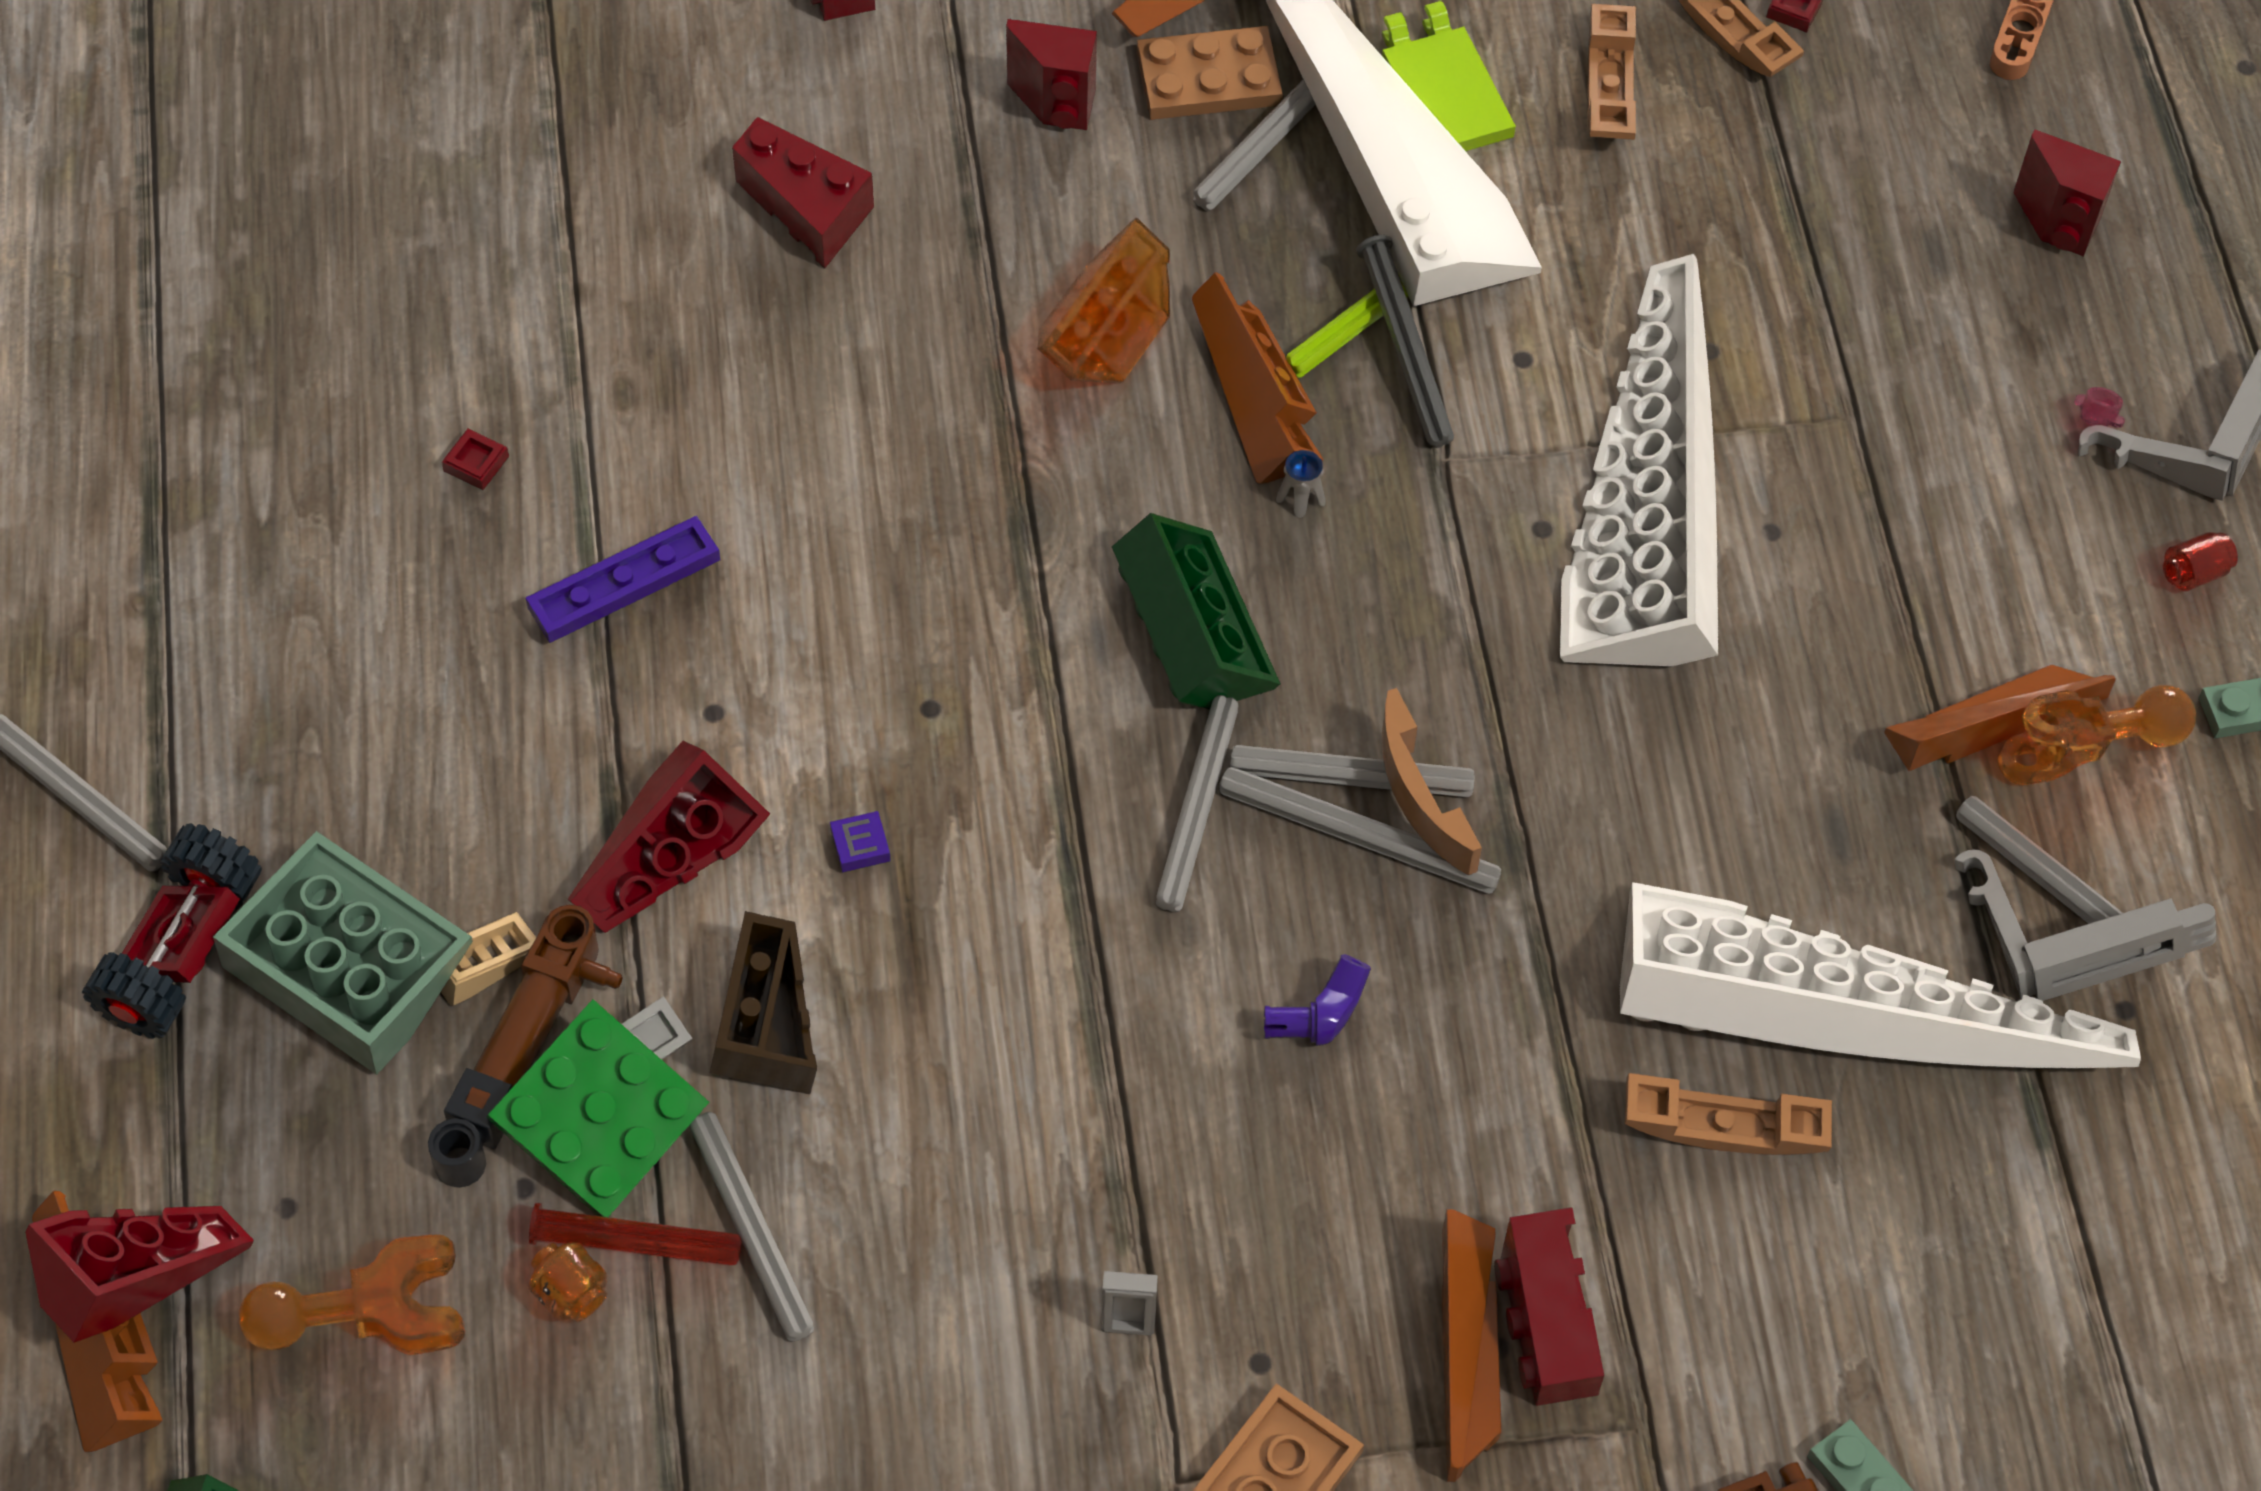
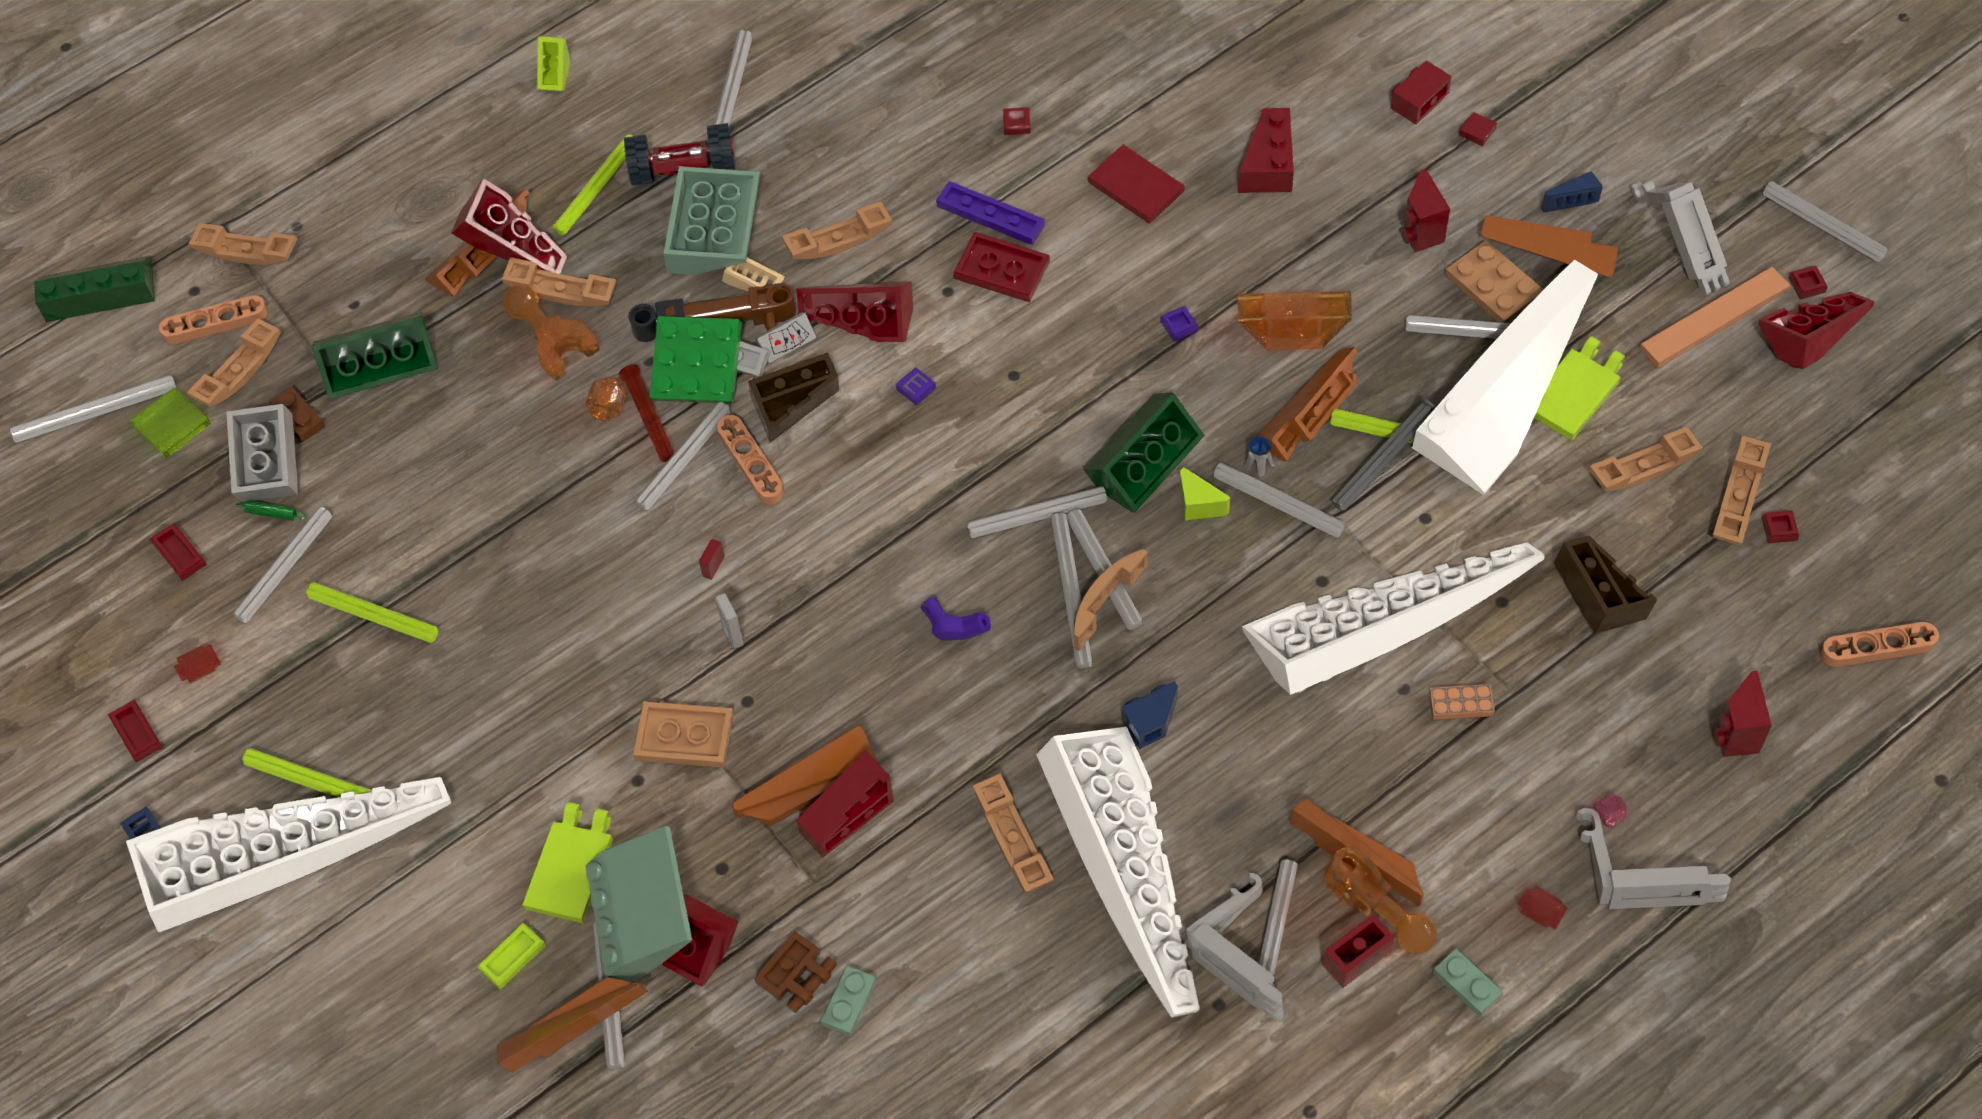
camera: 65 degrees right, 0 degrees up
none -> medium nougat slope [502,257,616,306]
none -> lime axle [553,134,632,236]
none -> dark red tile [699,539,725,580]
none -> nougat beam [717,415,784,505]
none -> light grey tile [754,312,817,363]
none -> medium nougat slope [782,201,892,259]
none -> dark red tile [953,232,1050,303]
none -> dark red tile [1088,144,1185,224]
none -> dark blue slope [1122,681,1178,749]
none -> dark purple tile [1160,306,1198,342]
none -> lime slope [1180,467,1230,521]
none -> light grey axle [1214,462,1345,537]
none -> dark red brick [1322,913,1395,988]
none -> nougat tile [1429,684,1495,720]
none -> dark brown wedge [1554,536,1658,634]

